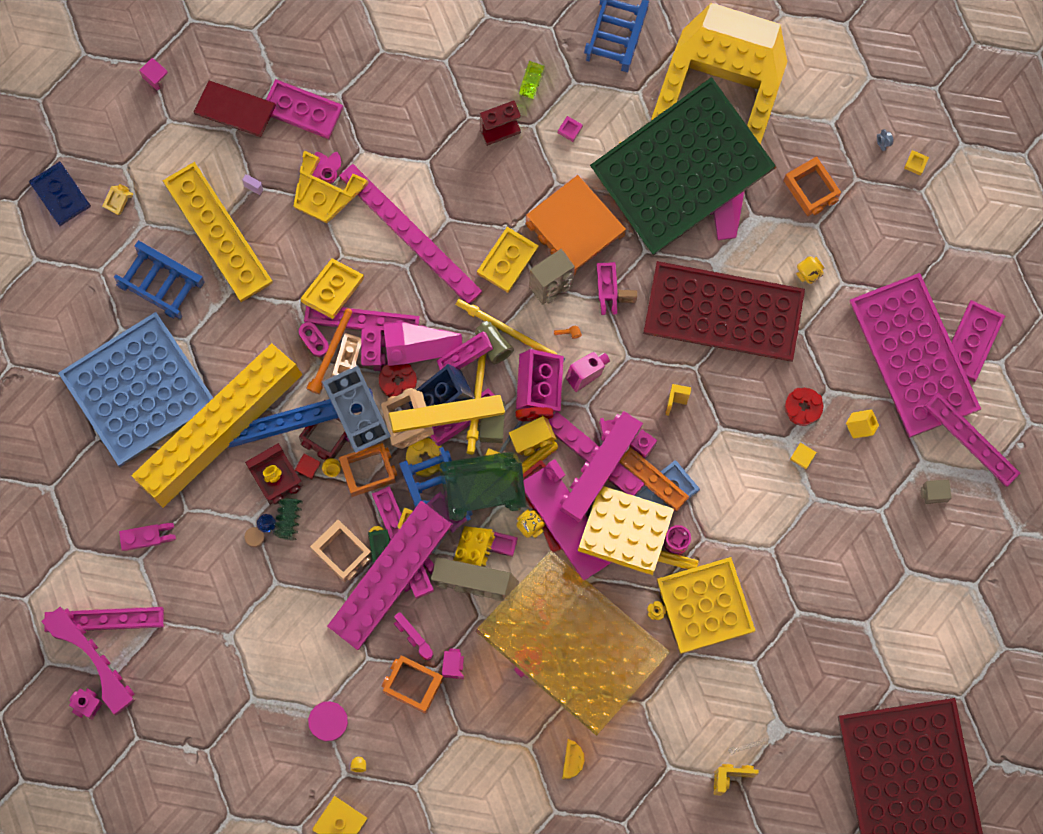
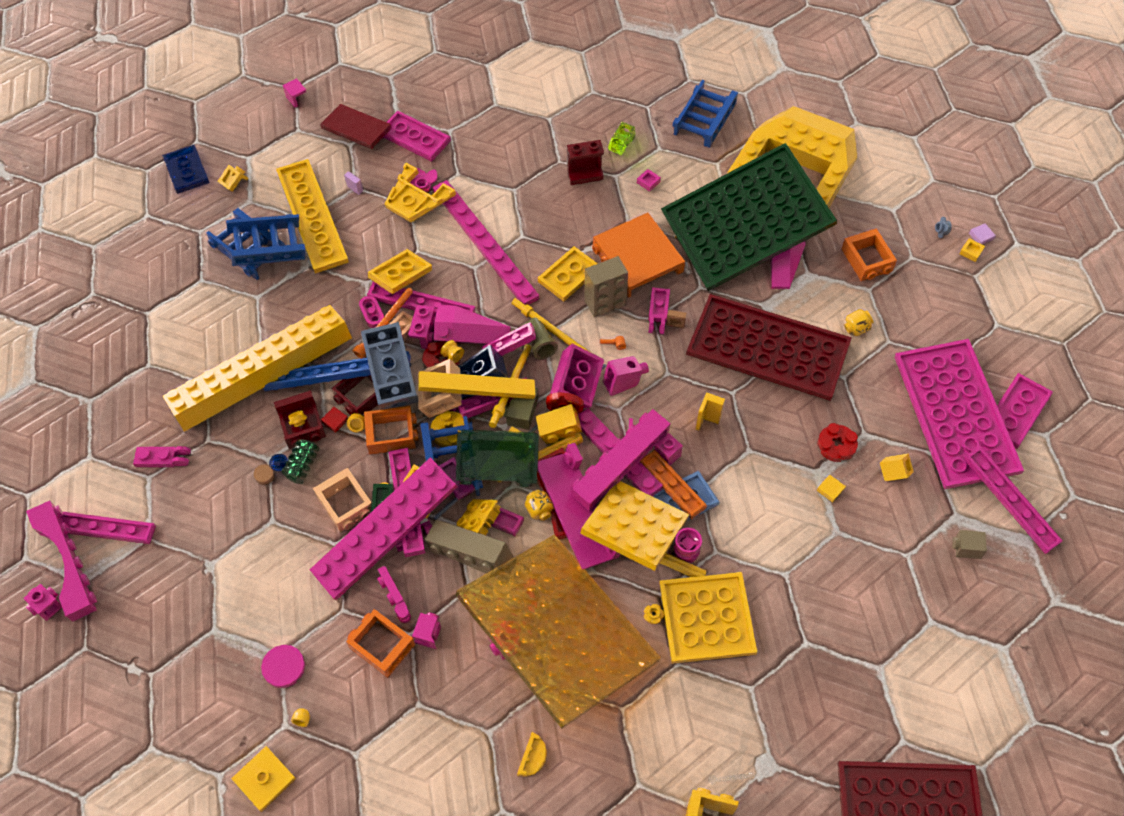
camera: 15 degrees right, 15 degrees down
medium blue plate [58,312,213,467] -> none
none -> blue fence [226,214,305,266]
none -> yellow wheel [440,340,464,363]
none -> lavender tile [969,224,996,245]

